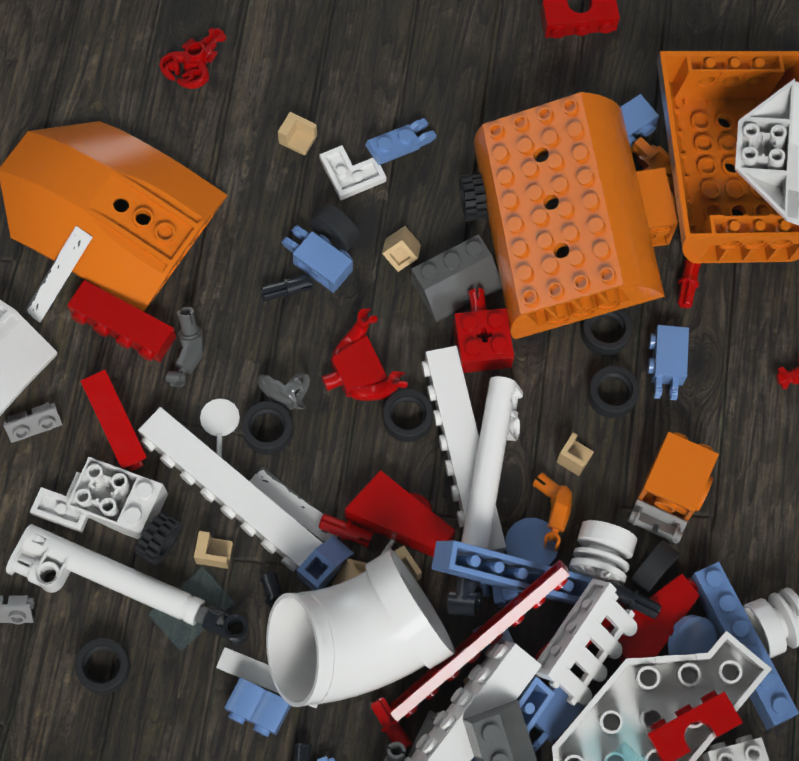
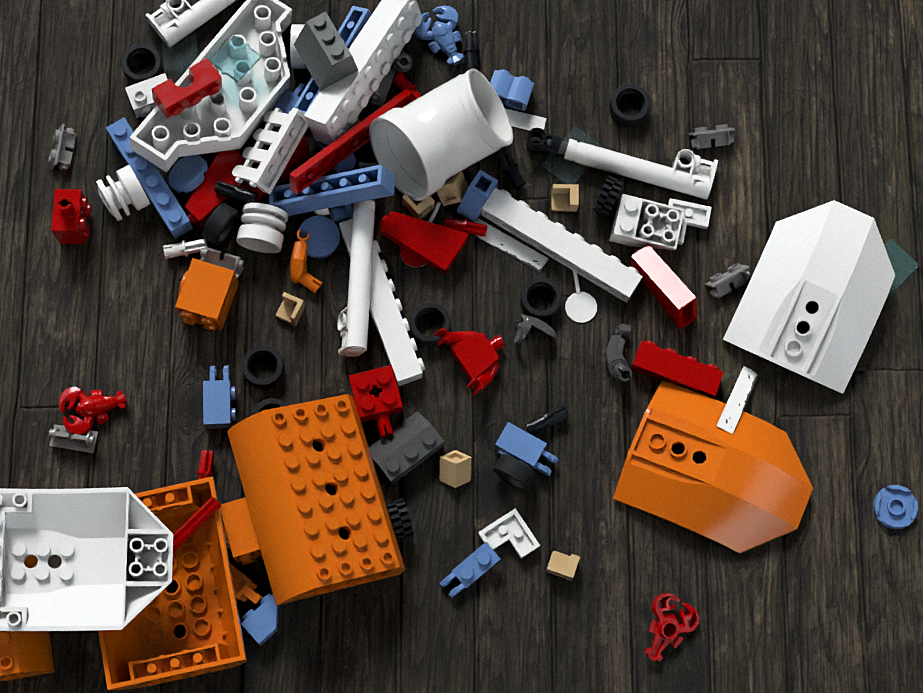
camera: 170 degrees right, 5 degrees up
none -> white axle [163,239,208,259]
none -> red axle [173,497,221,553]

